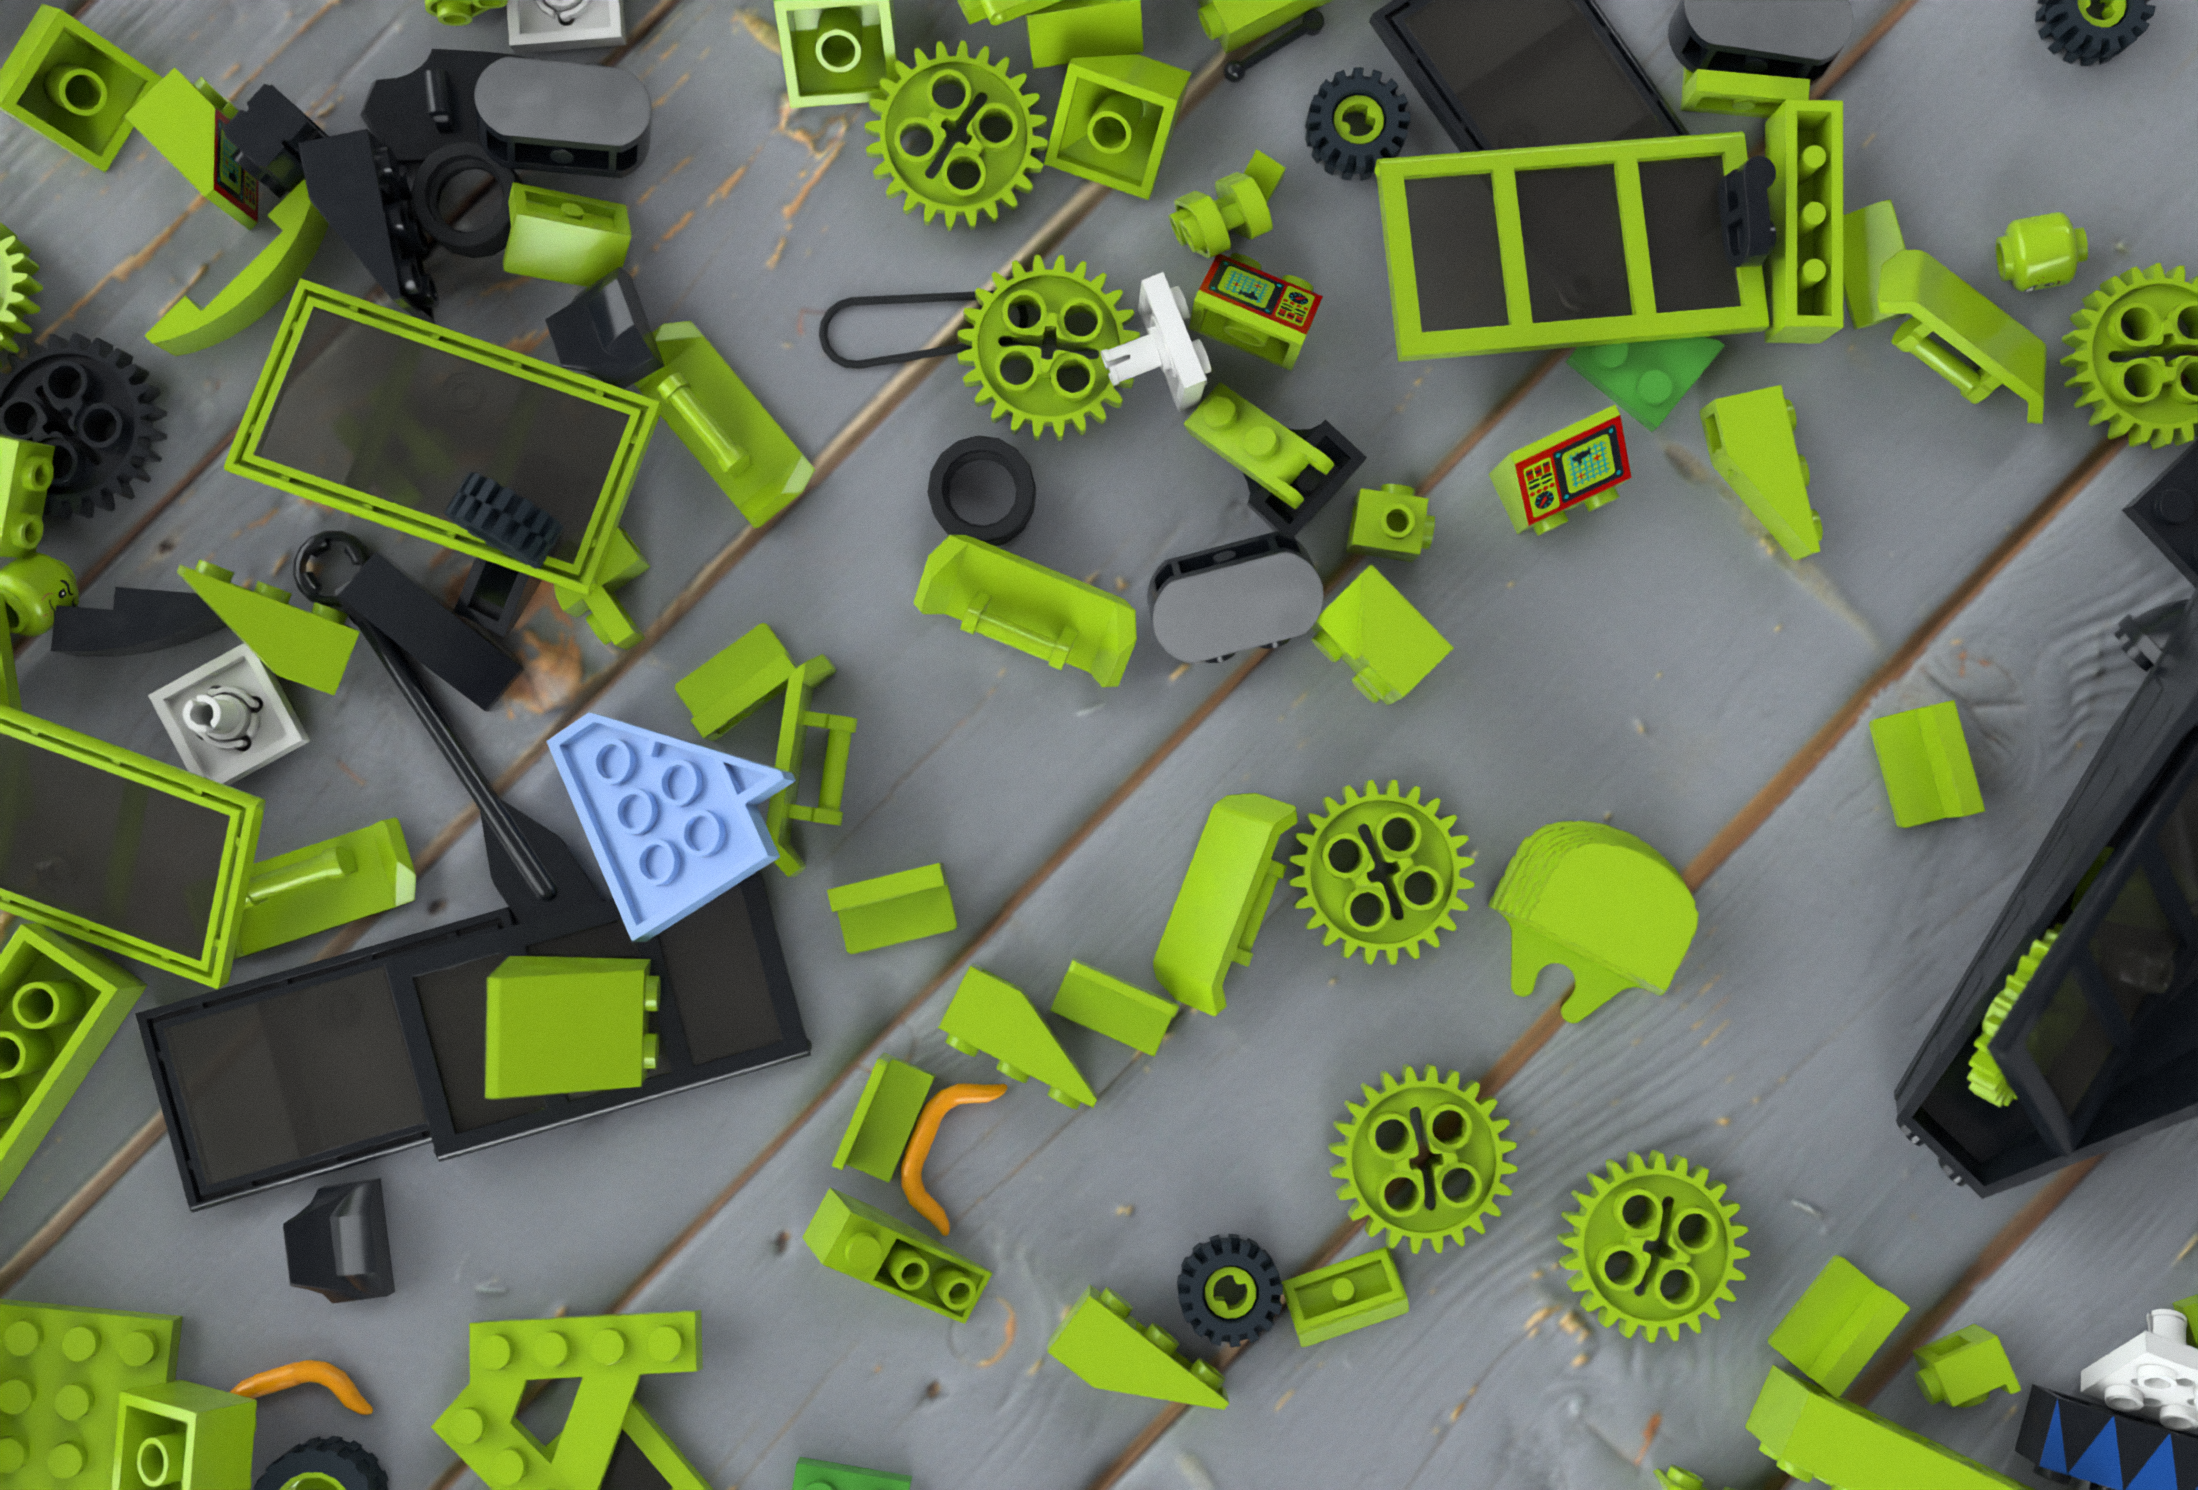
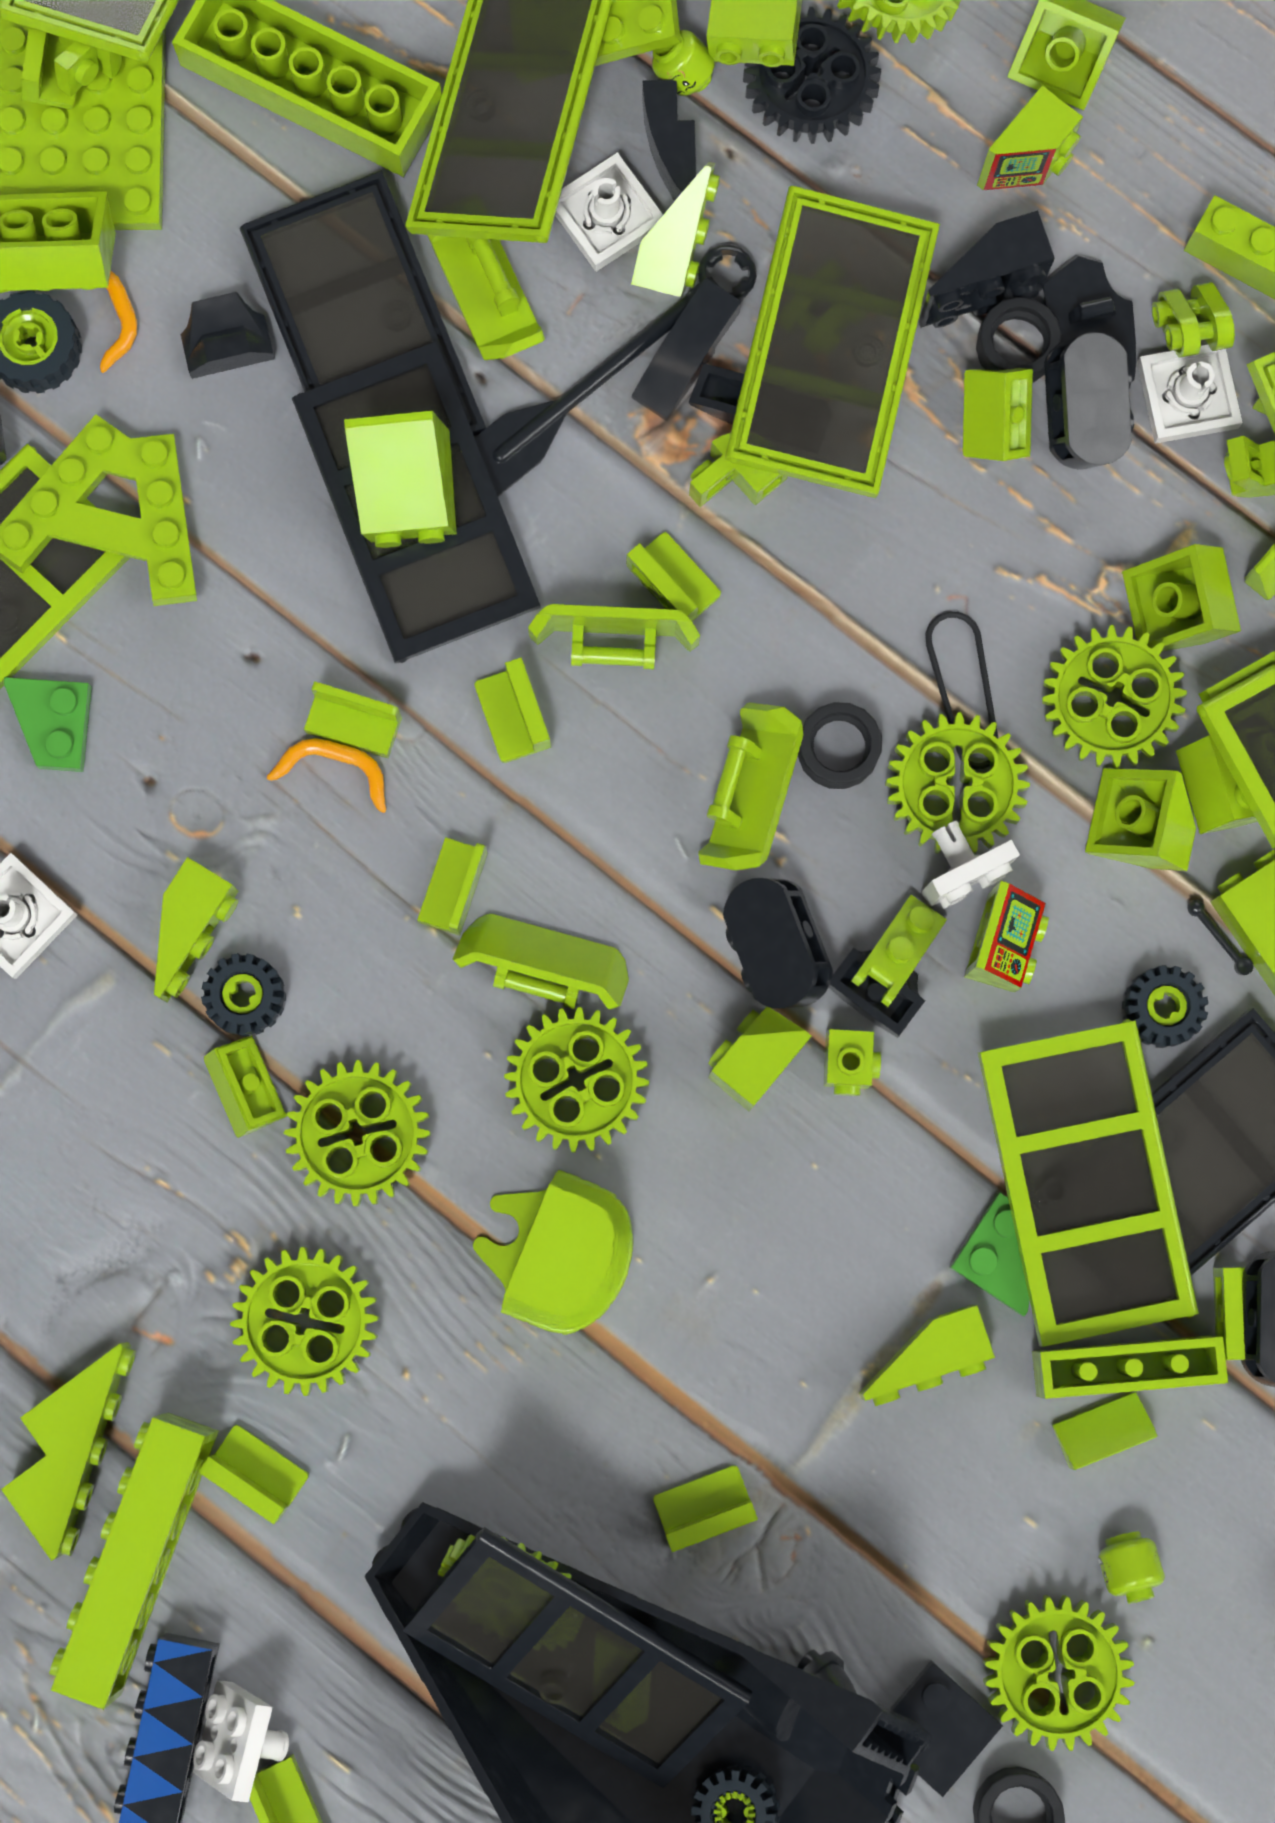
camera: 85 degrees right, 5 degrees down
lime slope [144,179,329,357] -> none
black brick [223,84,329,199] -> none
black bush [444,471,564,569] -> none
black slope [545,267,665,389] -> none
light blue wing [546,712,796,942] -> none
lime piece [634,320,815,528] -> none
lime slope [802,1187,992,1324] -> none
lime slope [938,963,1097,1110] -> none
lime brick [1169,172,1273,259] -> none
lime piece [1243,149,1286,203] -> none
slope [1488,404,1632,536] -> none
black plate [1718,155,1776,268] -> none
lime piece [1877,250,2047,424] -> none
lime brick [1912,1324,2021,1408] -> none

